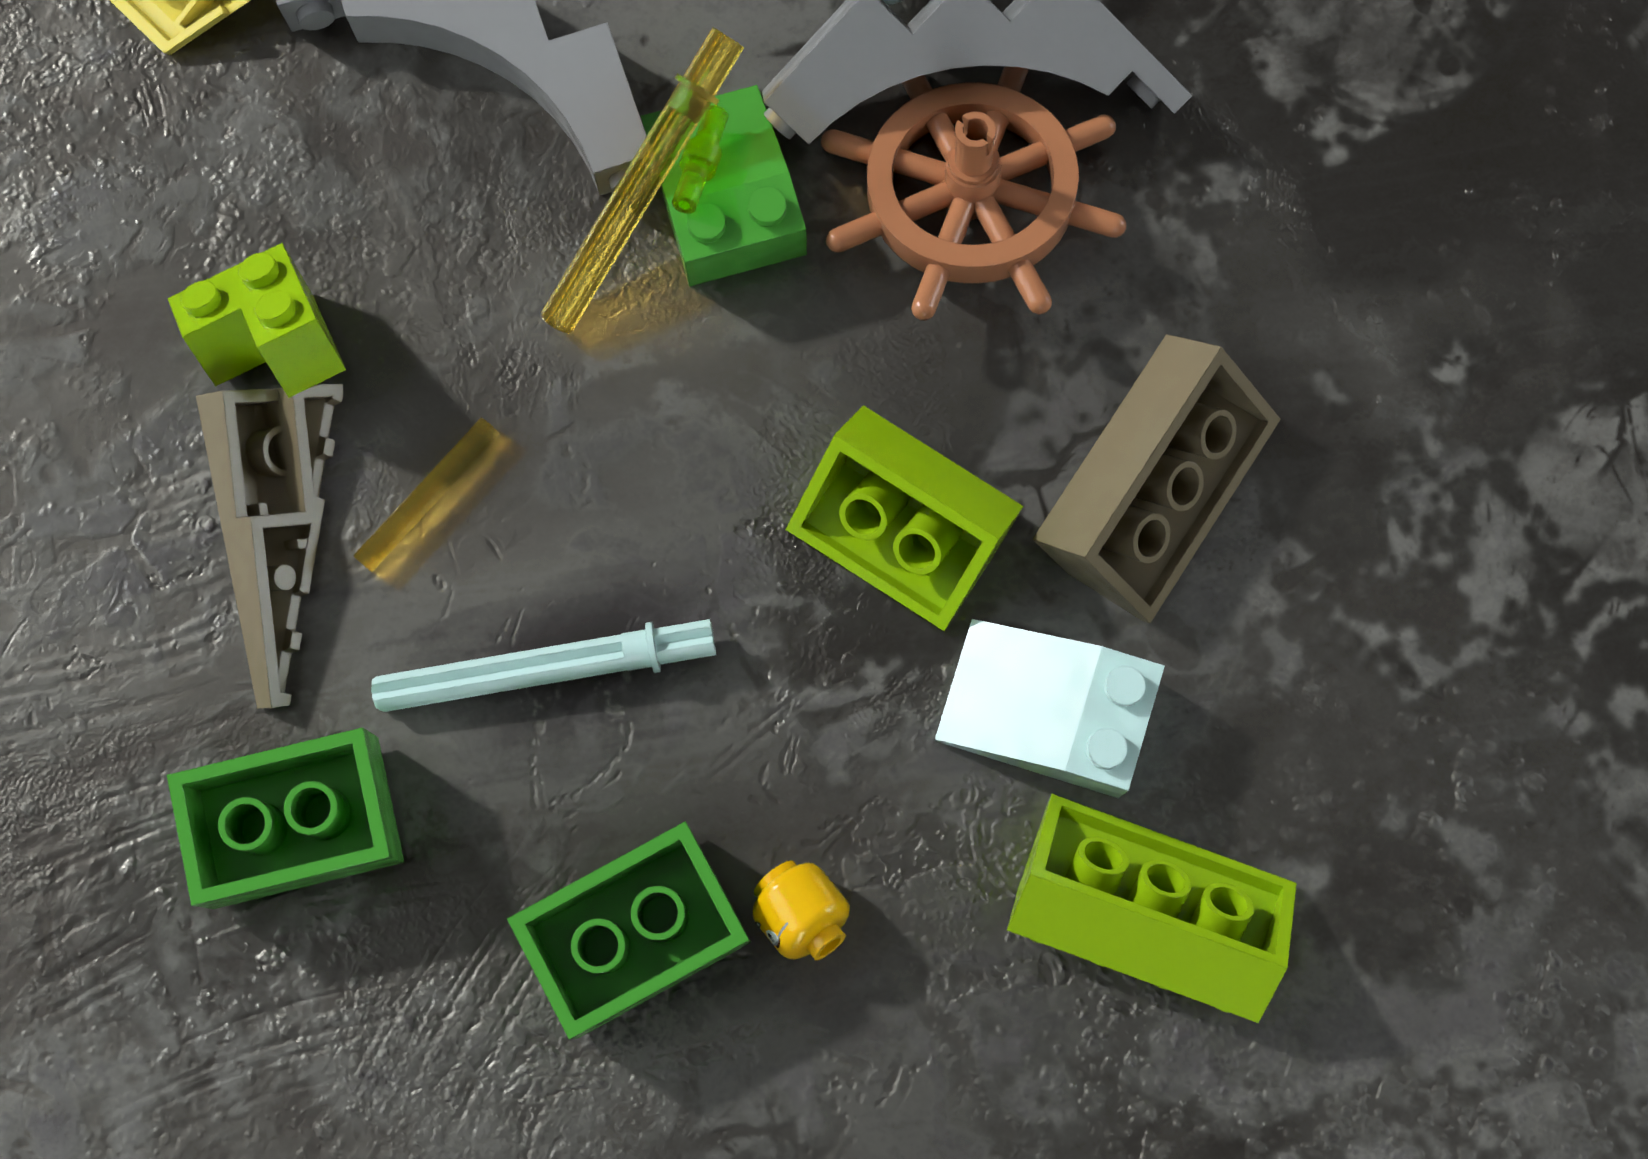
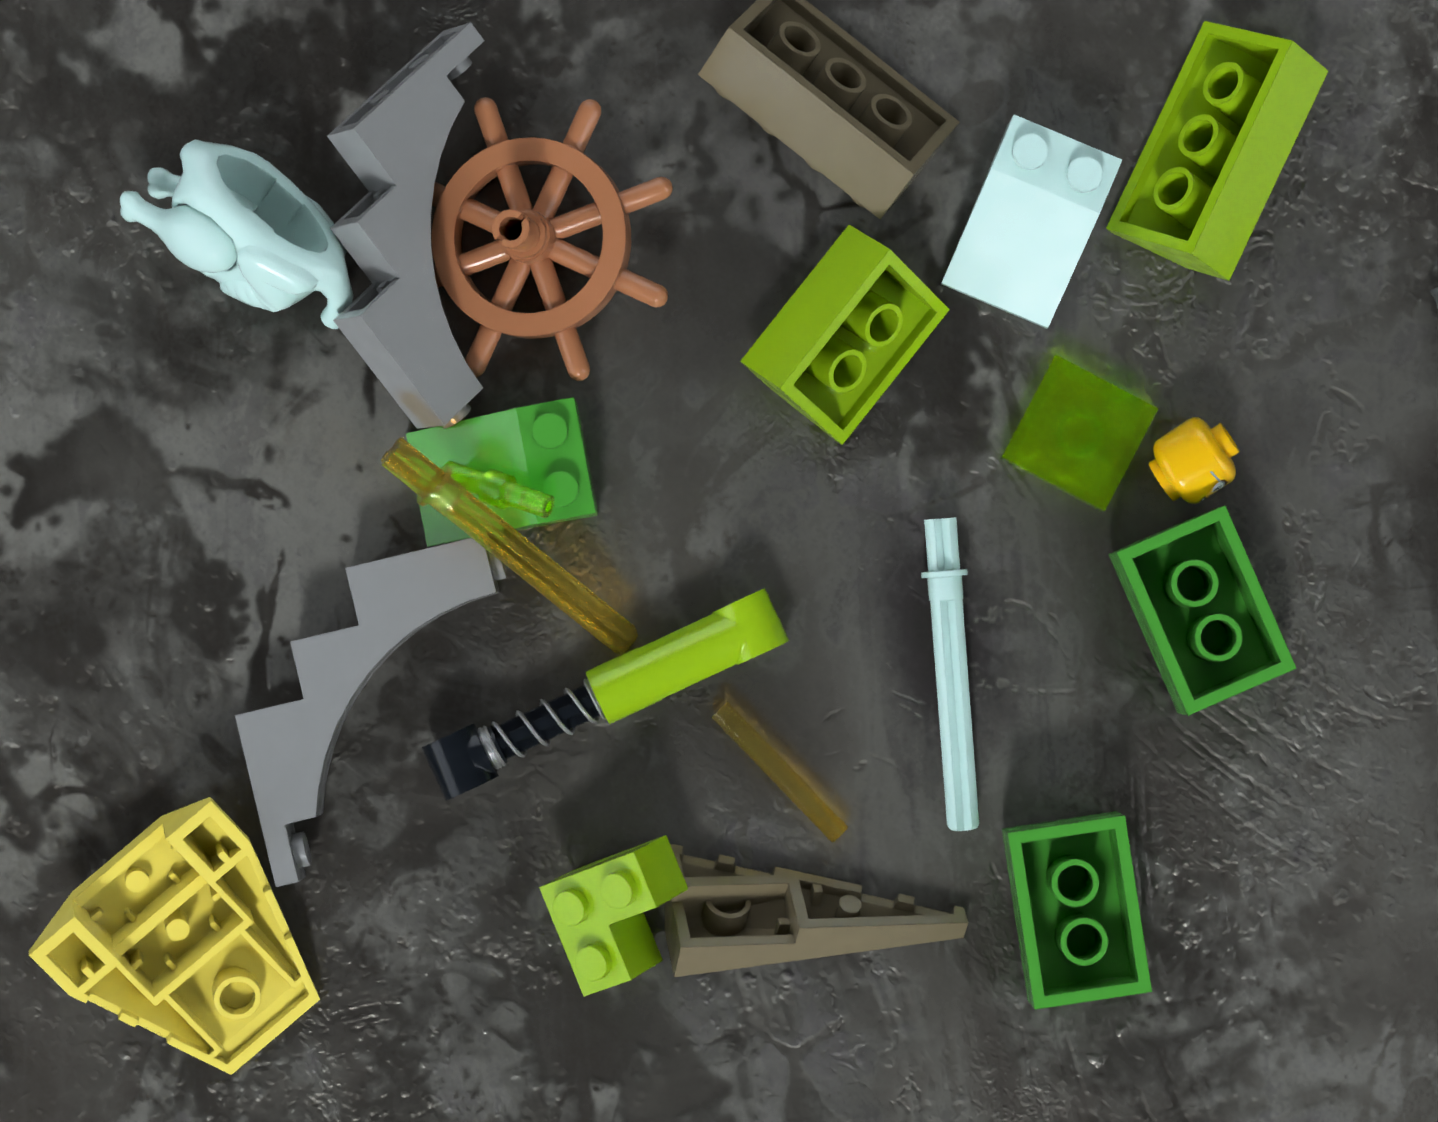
camera: 85 degrees left, 10 degrees up
none -> piece [422,588,790,801]
none -> clear neon green plate [1000,355,1159,512]

